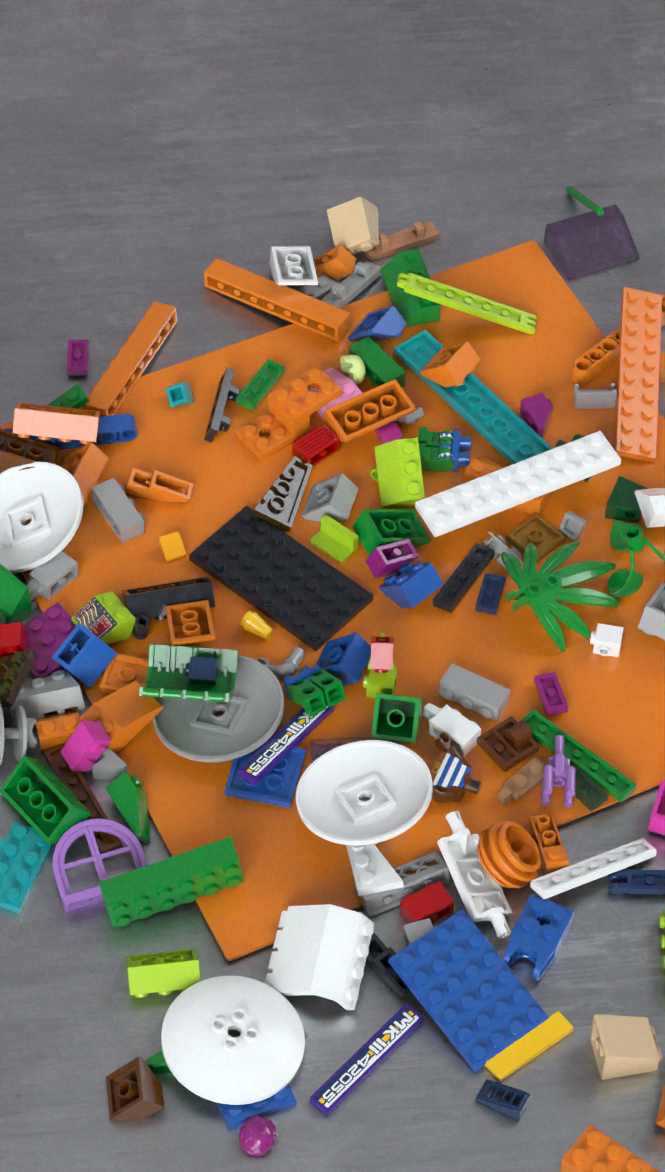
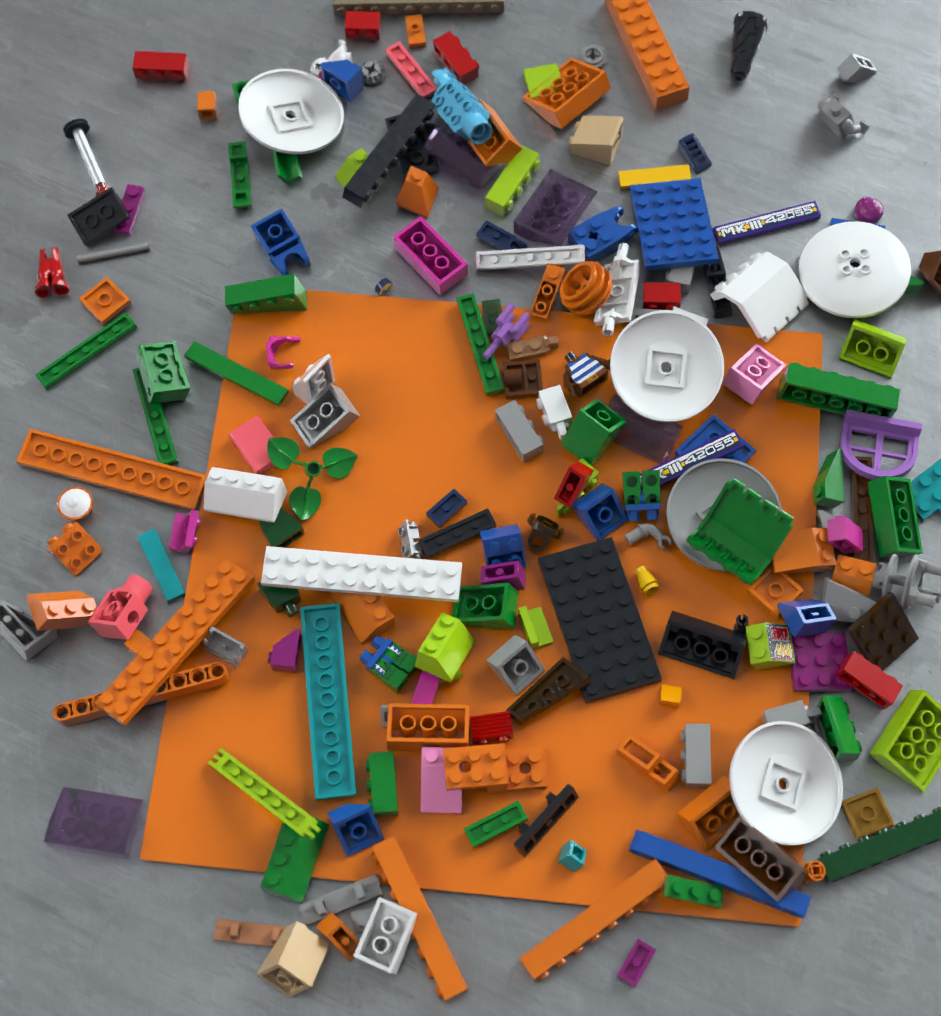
camera: 145 degrees left, 15 degrees up
slope [13,402,100,444] -> none
orange slope [165,600,216,646] -> none
dark blue brick [185,657,219,685] -> none
yellowish green hair [340,355,366,385] -> none
orange slope [420,341,481,388] -> none
green plant [501,541,619,652] -> none
pearl gold tile [506,513,566,563] -> none
magenta plate [534,672,568,716] -> none
light grey tile [558,511,587,541] -> none
green bar [566,186,604,216] -> none
white brick [590,623,624,657] -> none
none -> clear purple slope [513,169,597,246]
none -> dark brown tile [527,513,564,551]
none -> bright pink slope [722,343,786,405]

